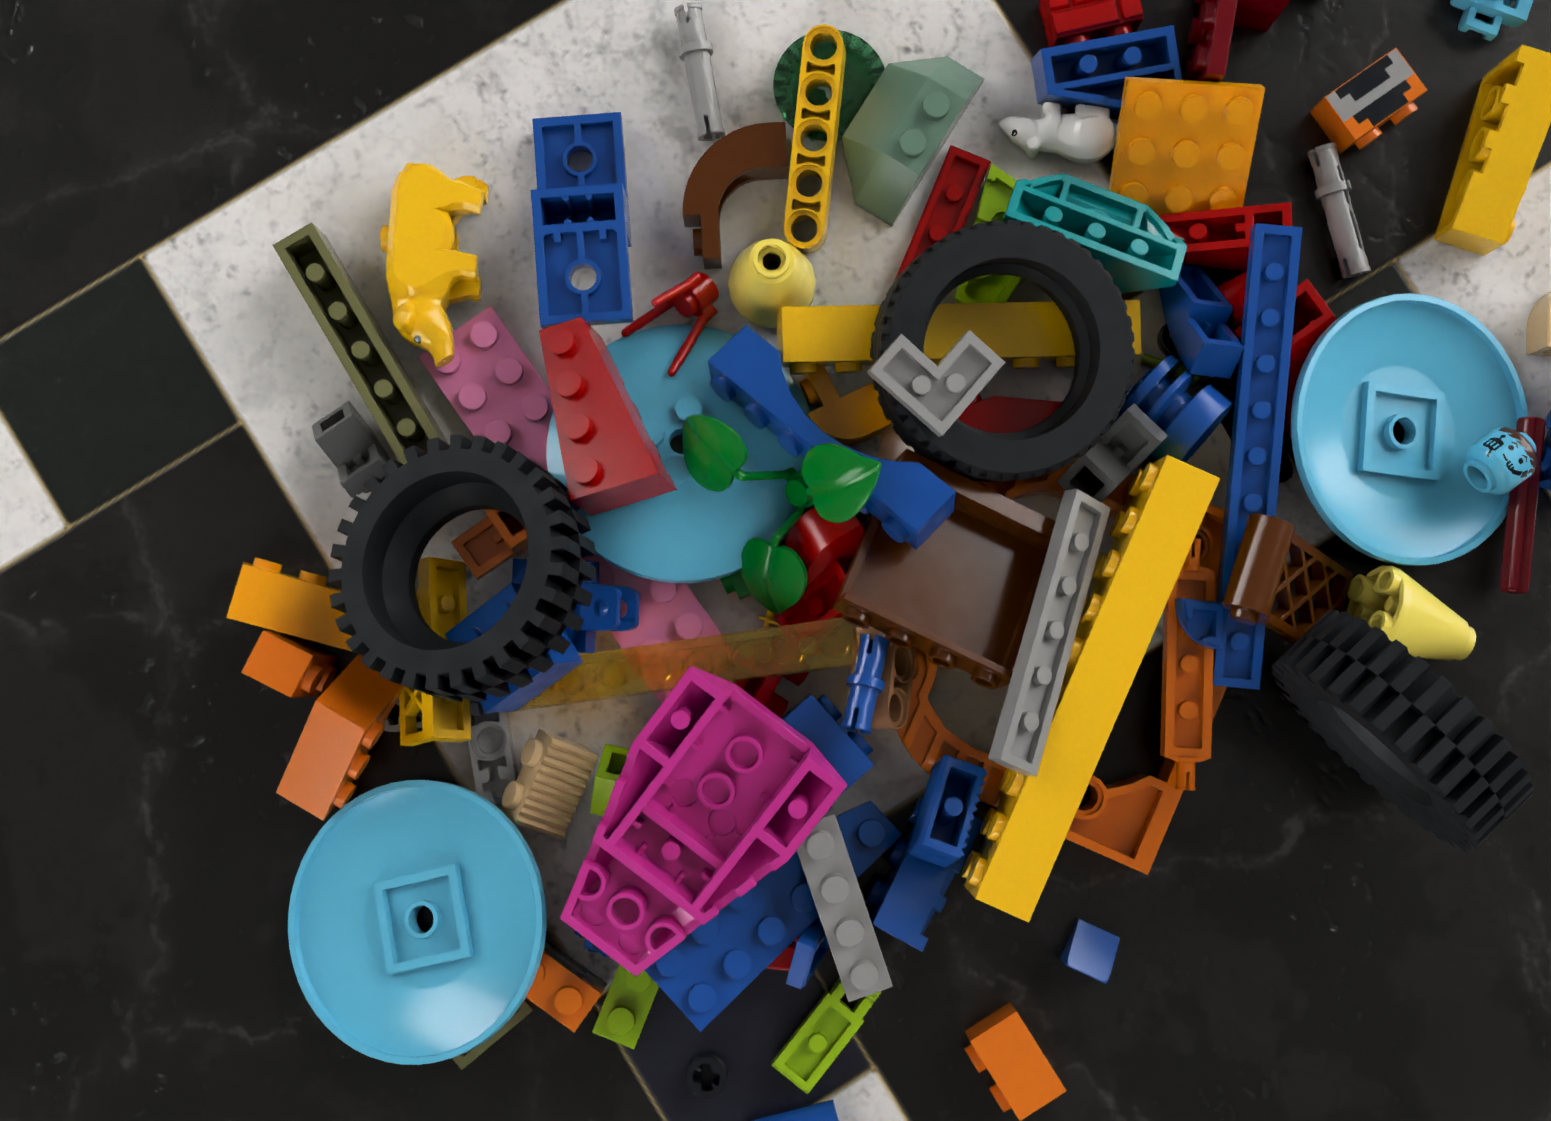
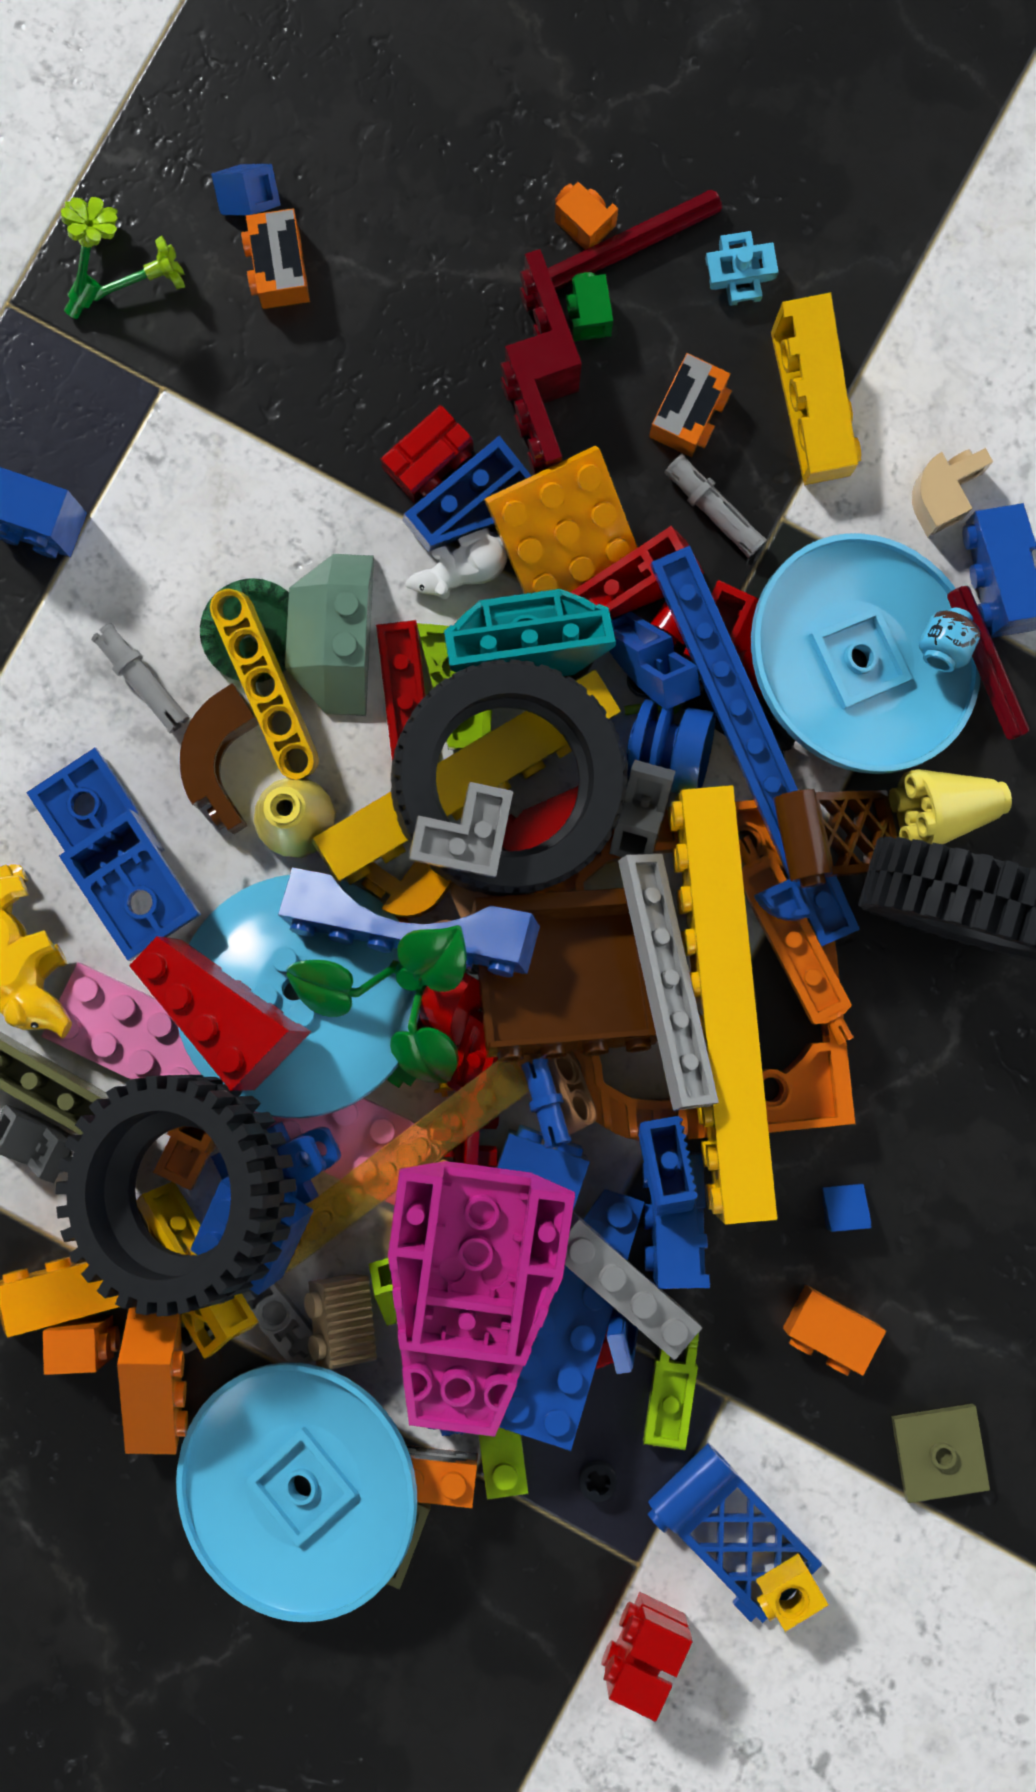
camera: 30 degrees left, 0 degrees up
red plant [621,272,719,377] -> none

